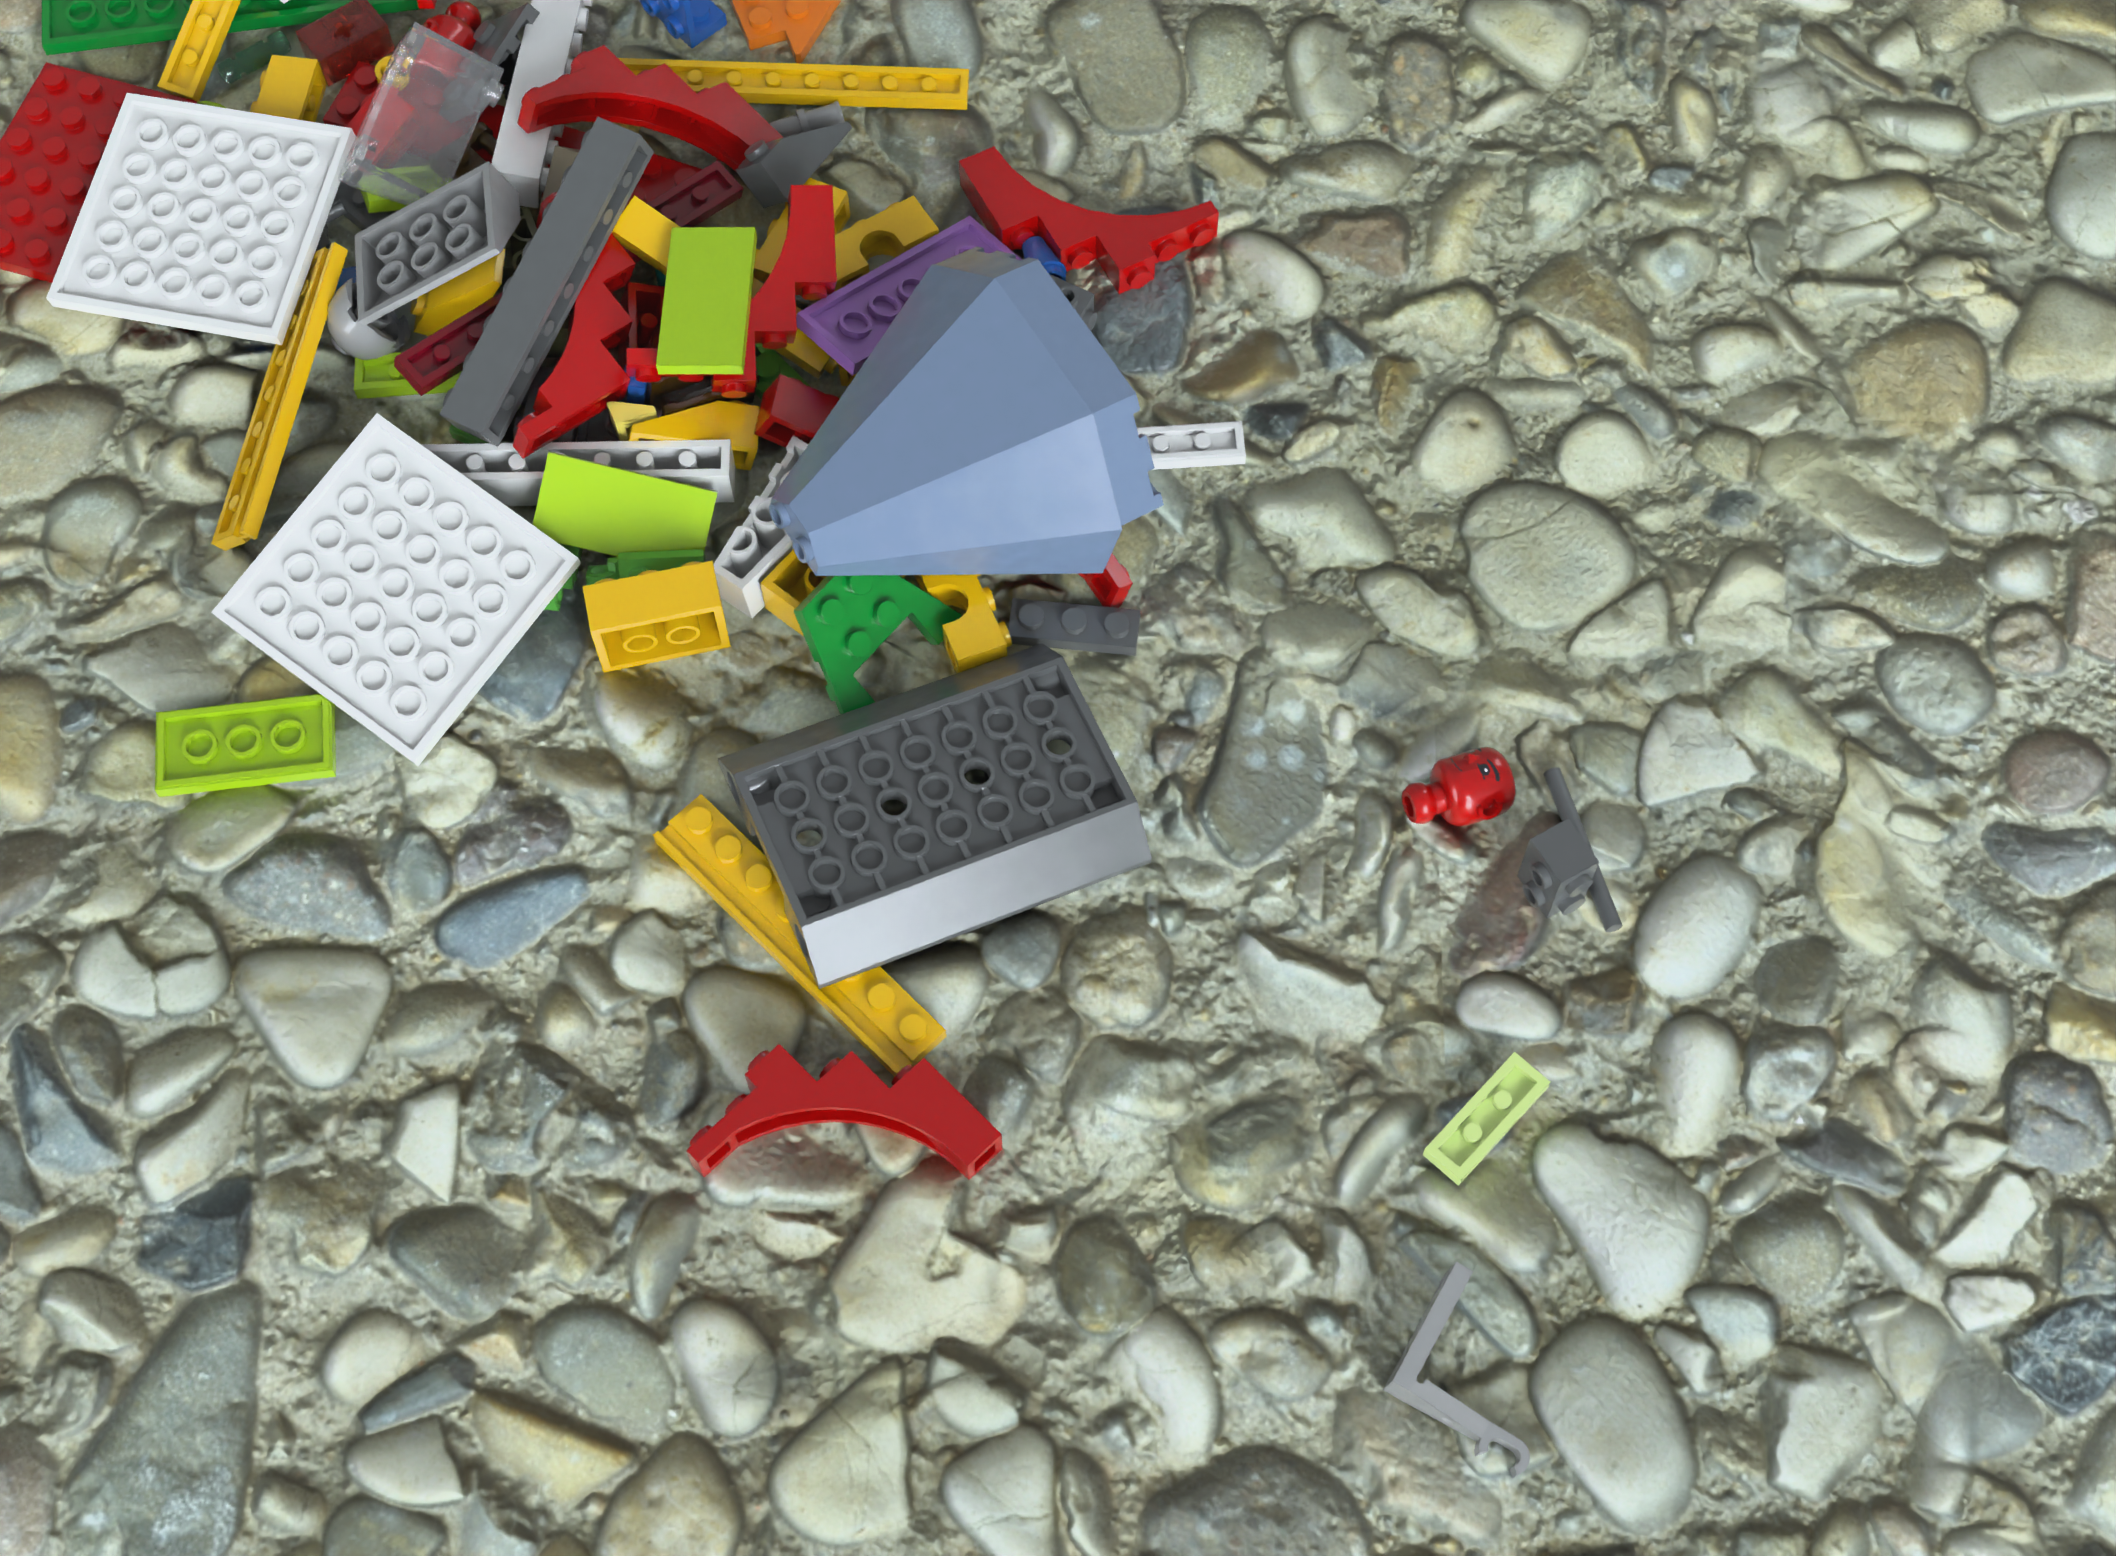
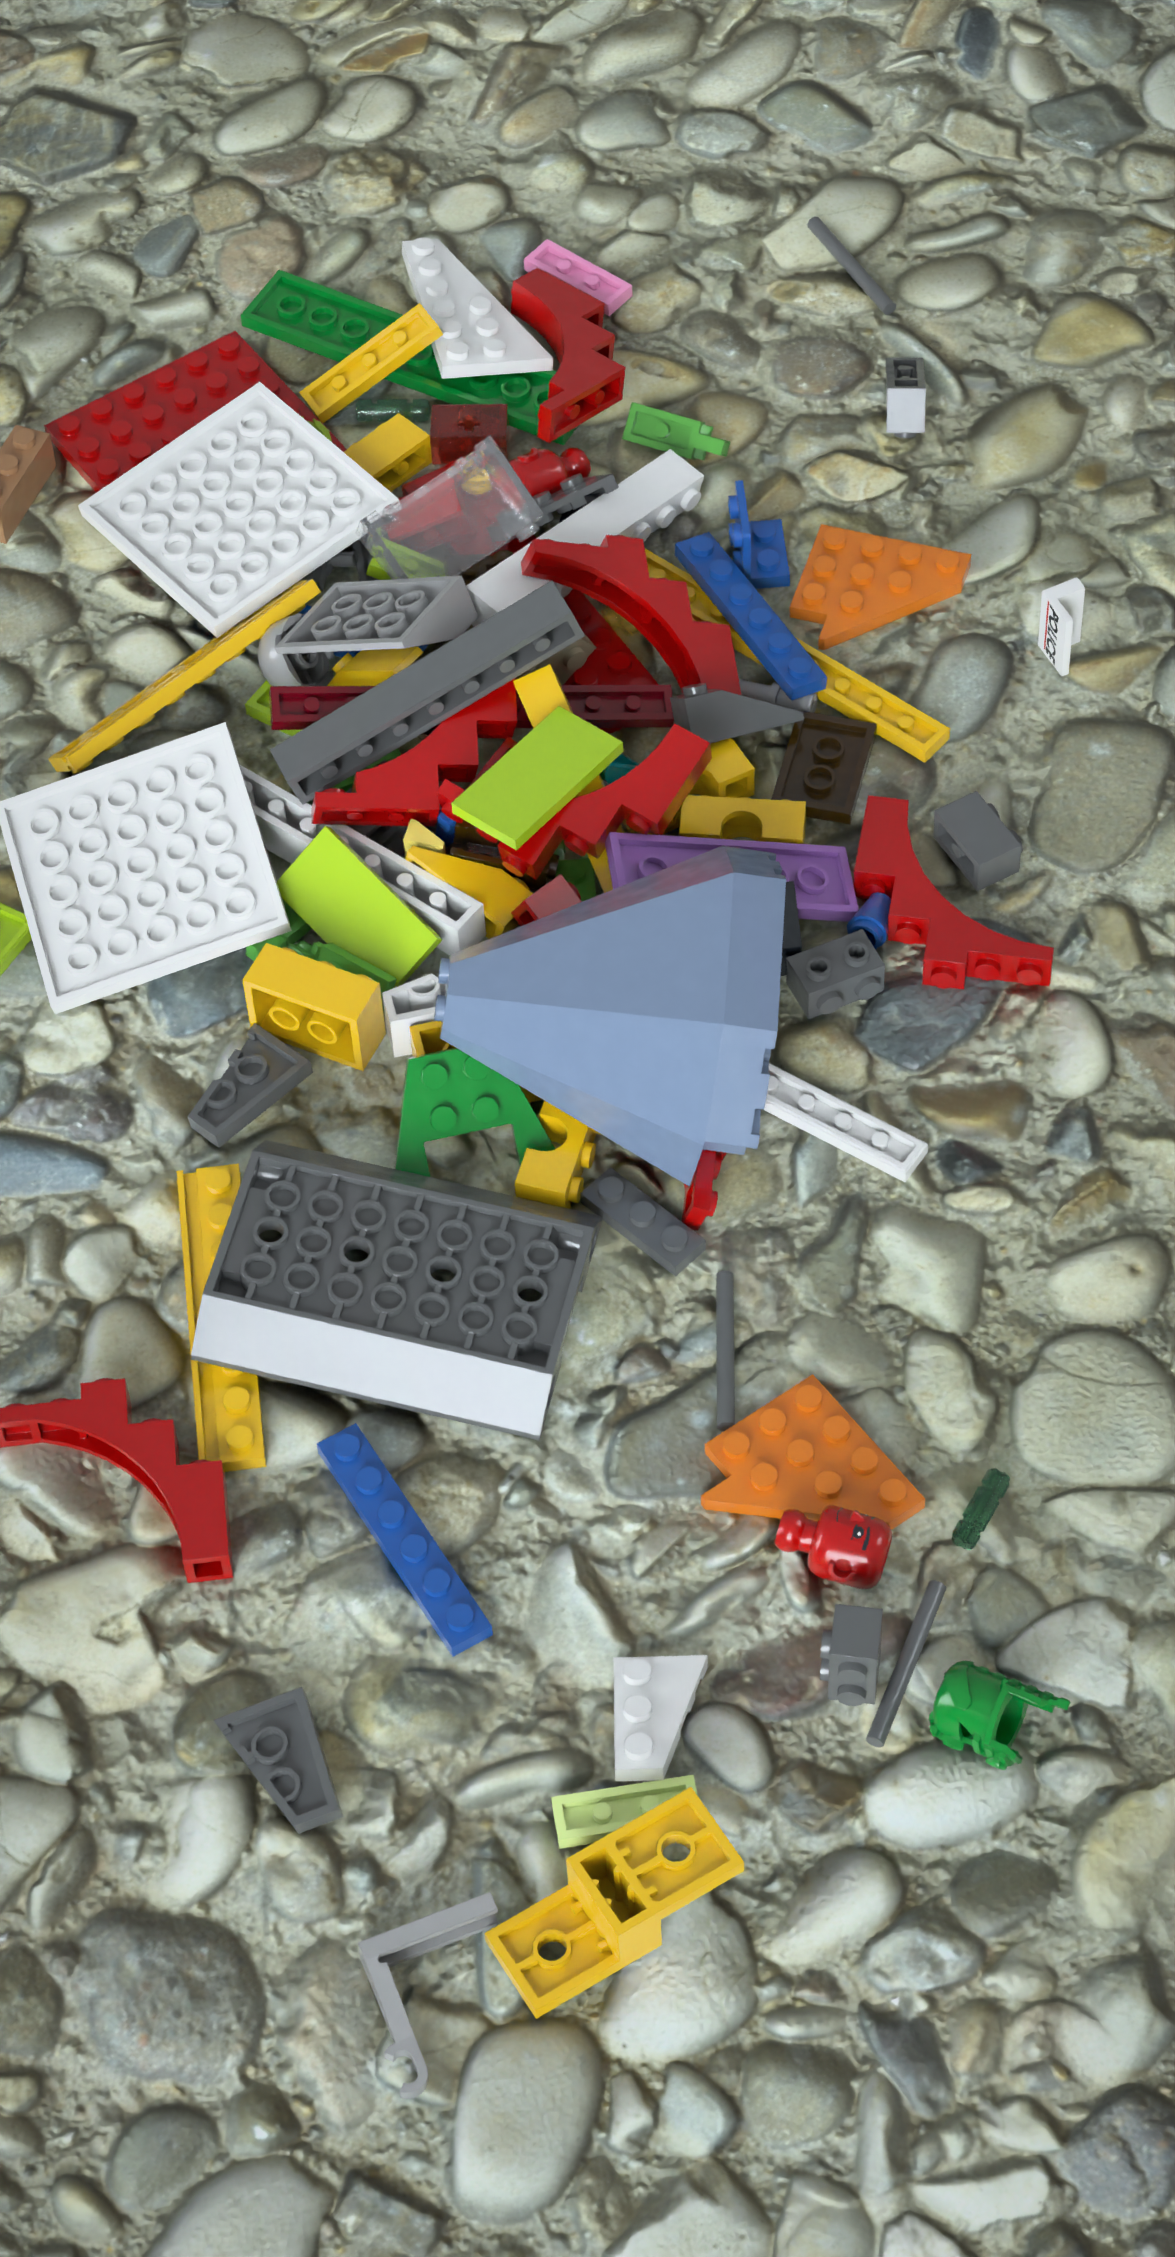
camera: 40 degrees right, 10 degrees down
none -> dark grey wing [188,1023,313,1148]
none -> dark grey wing [213,1687,343,1834]
none -> blue plate [317,1423,493,1657]
none -> yellow bracket [484,1787,744,2019]
none -> white wing [613,1655,708,1781]
none -> blue plate [674,532,827,701]
none -> orange wing [701,1374,925,1530]
none -> dark grey bar [716,1271,735,1431]
none -> dark brown plate [771,710,877,825]
none -> green helmet [928,1660,1070,1770]
none -> dark grey brick [933,791,1023,891]
none -> clear green axle [952,1468,1010,1550]

